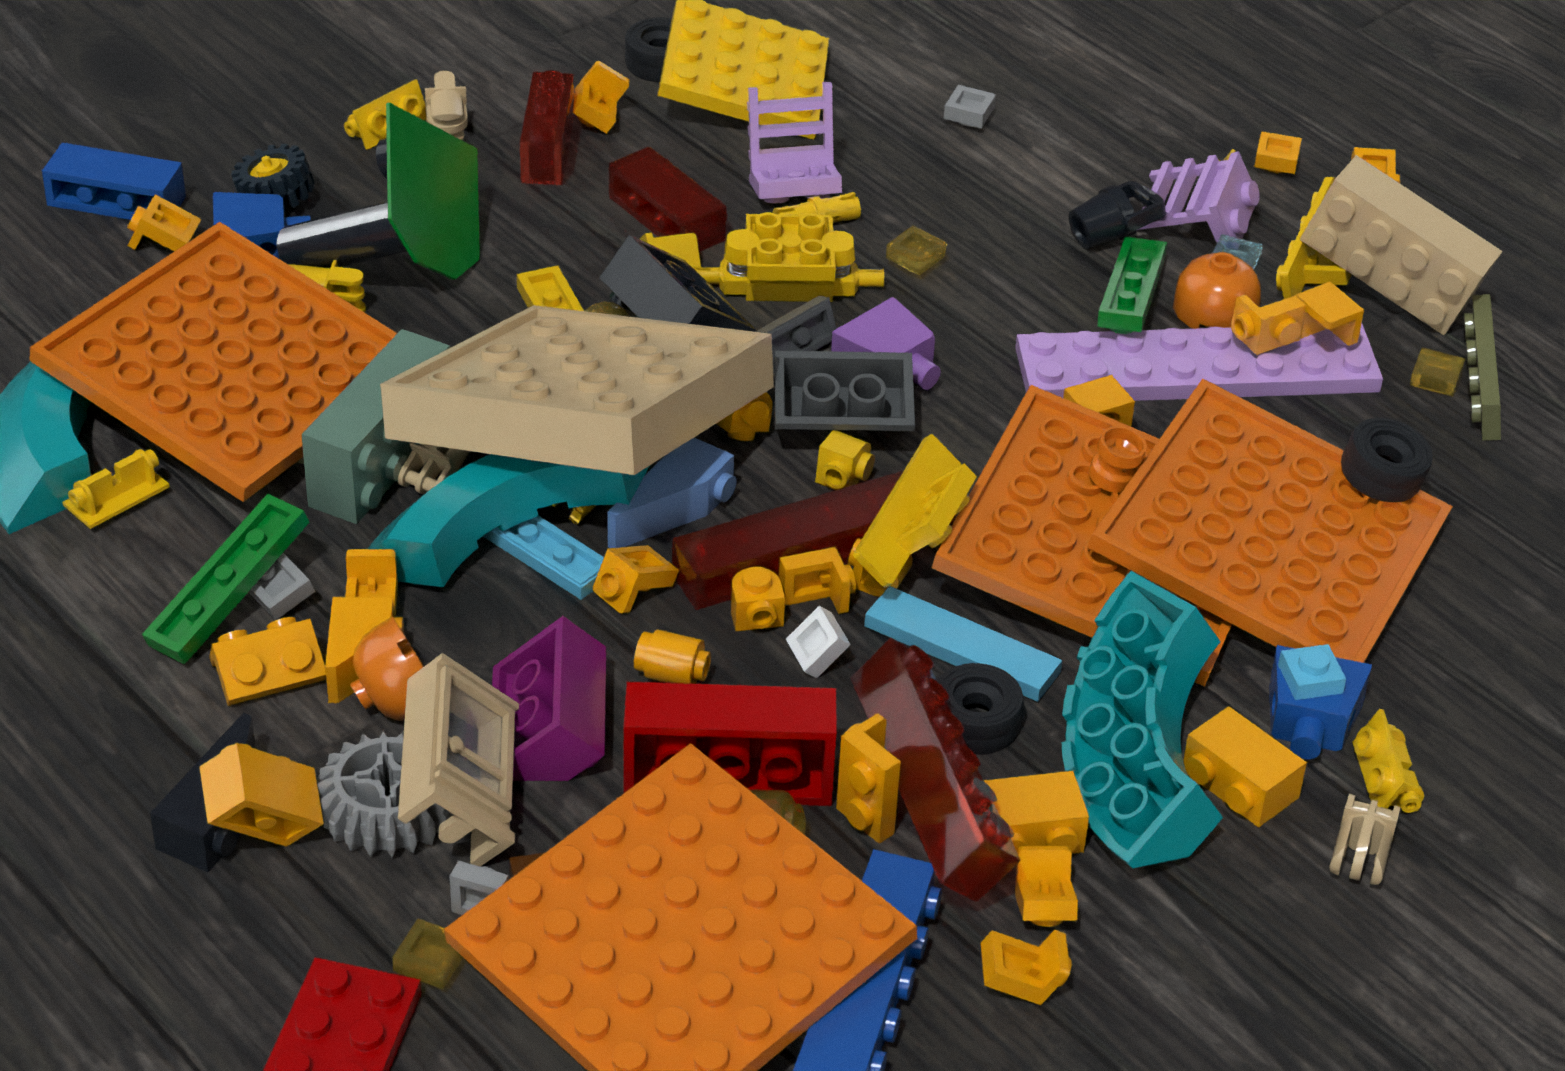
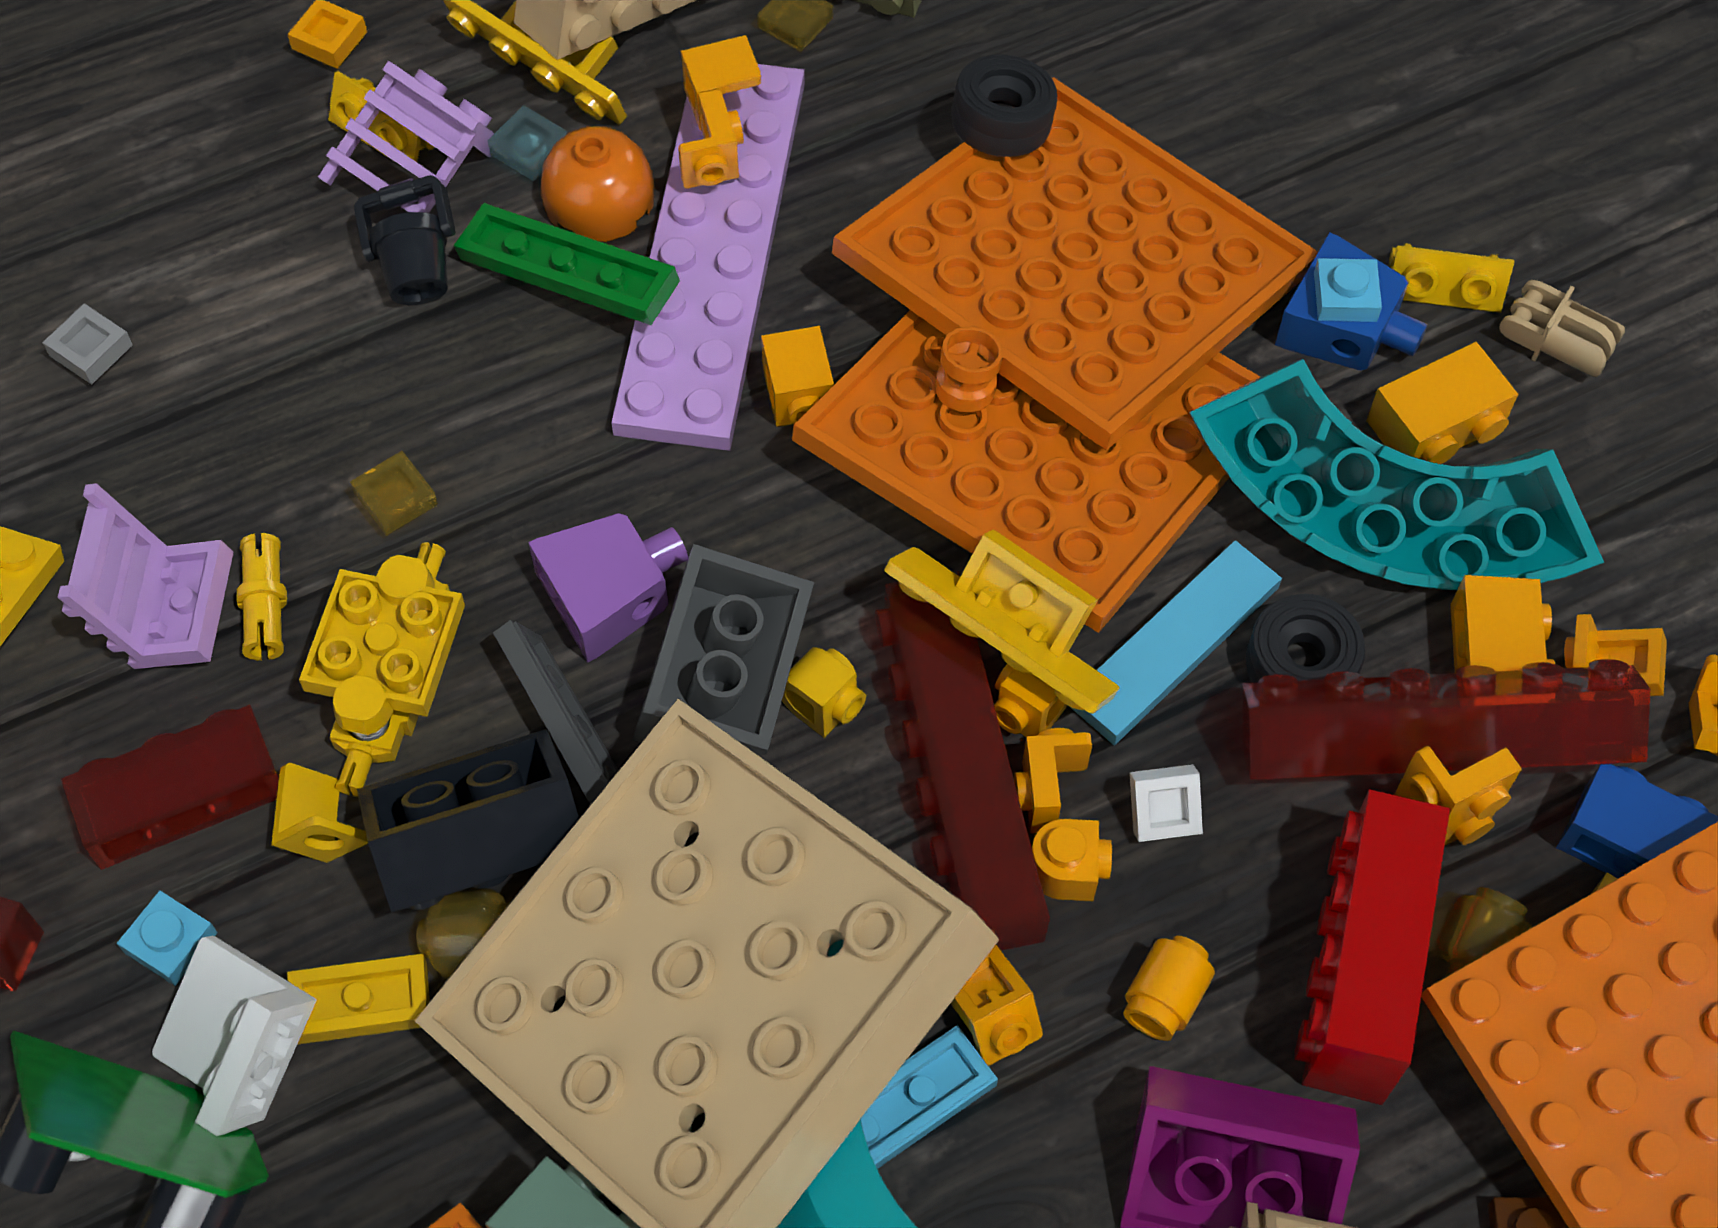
camera: 75 degrees left, 20 degrees up
none -> medium azure plate [117,891,217,986]
none -> white bracket [152,936,317,1136]

